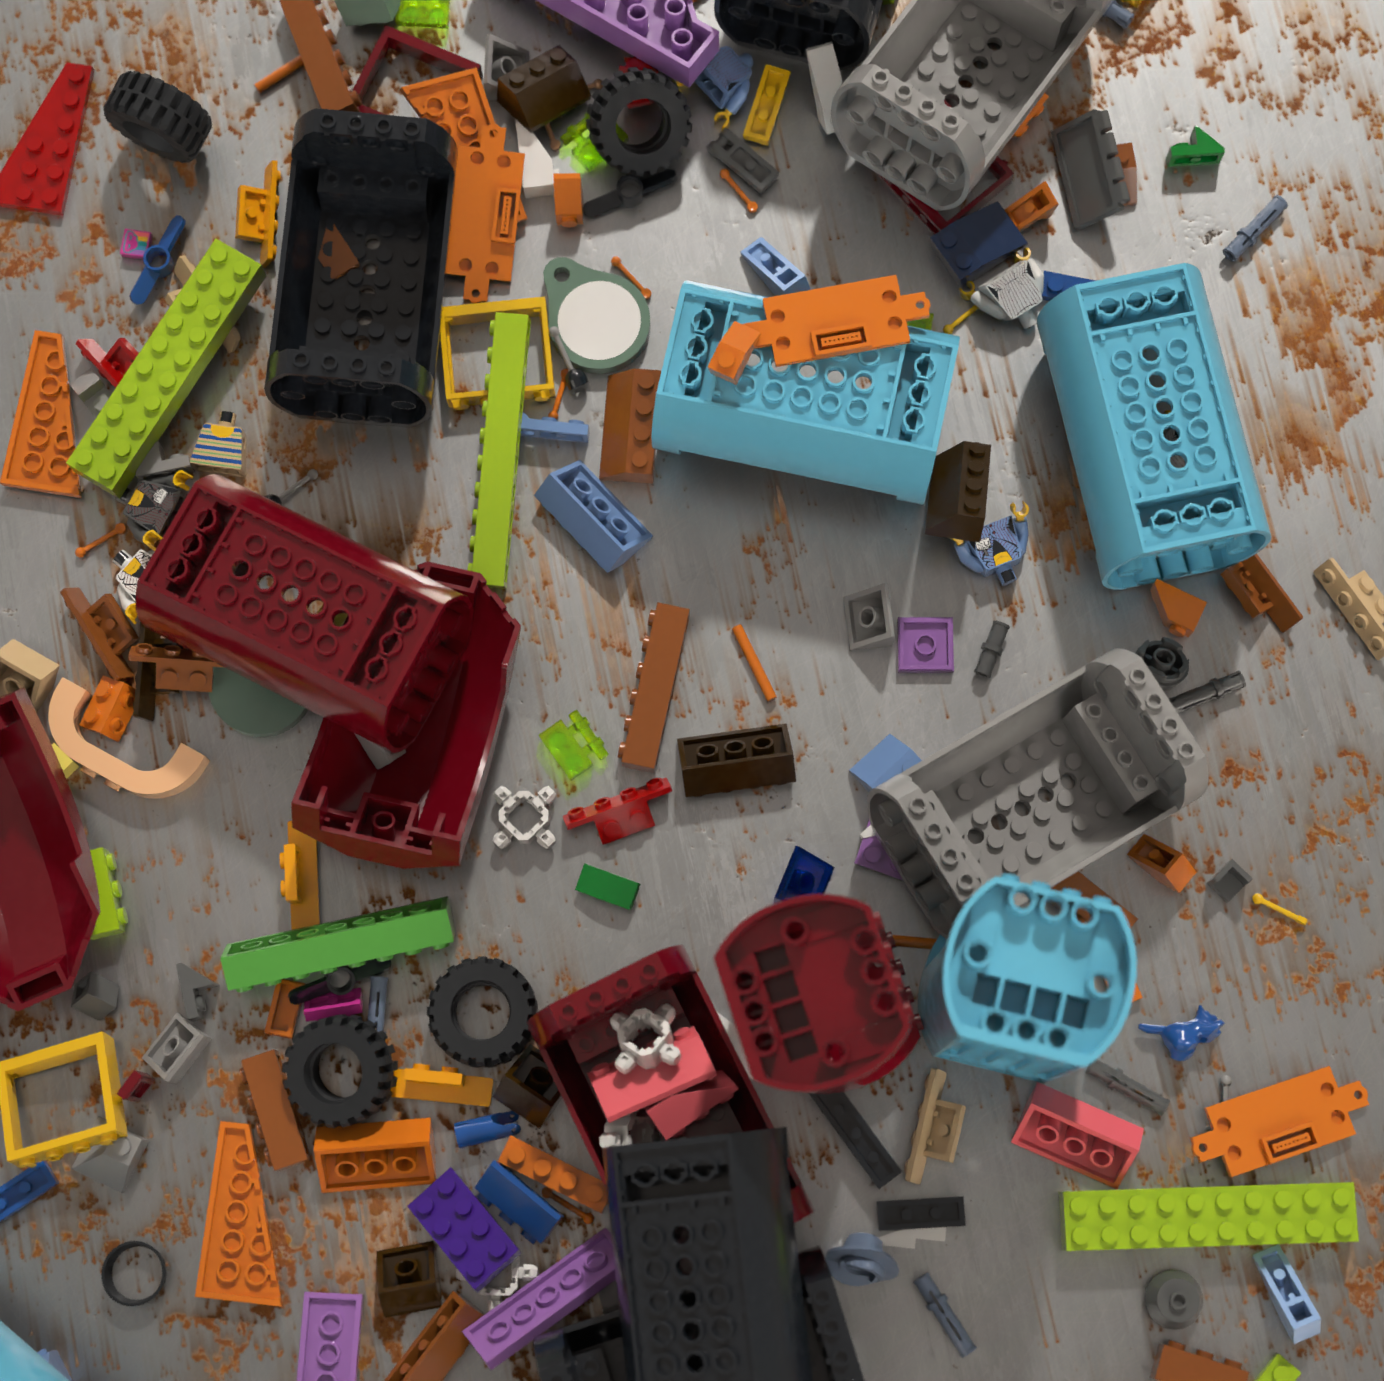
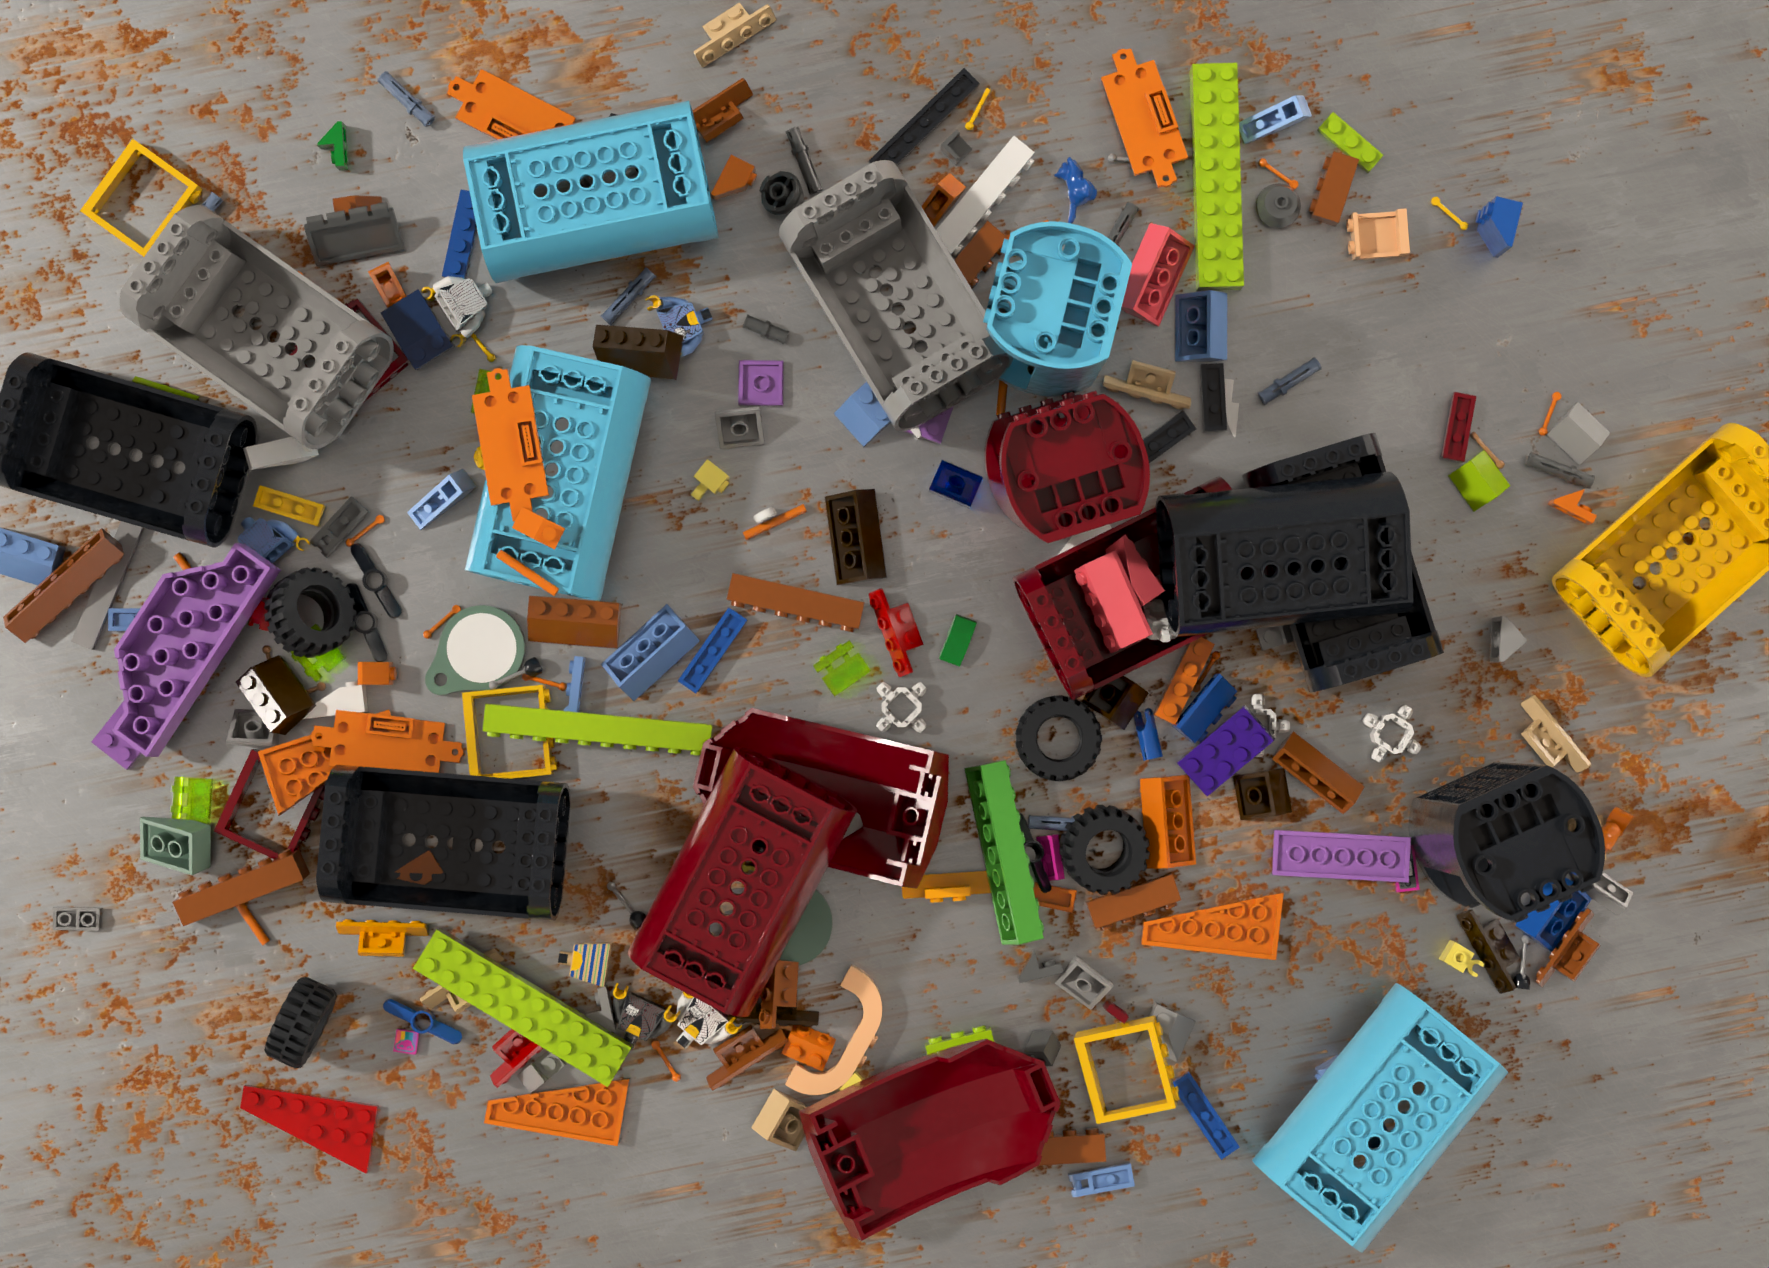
camera: 90 degrees left, 10 degrees up
black tyre [101,1241,166,1306] -> none
light orange bracket [390,1063,494,1107] -> none
medium lavender plate [462,1227,616,1370] -> none
white piece [610,1004,682,1074] -> none
sand blue hat [826,1232,899,1286] -> none
none -> black piece [350,543,401,618]
none -> orange piece [447,69,576,140]
none -> orange bar [496,549,559,596]
none -> sand blue pin [601,267,656,326]
none -> blue plate [678,608,748,694]
none -> light yellow brick [691,459,730,501]
none -> white tile [753,507,777,524]
none -> black plate [868,68,980,165]
none -> white brick [936,136,1035,257]
none -> medium blue slope [1175,290,1227,362]
none -> orange hinge [1259,158,1298,189]

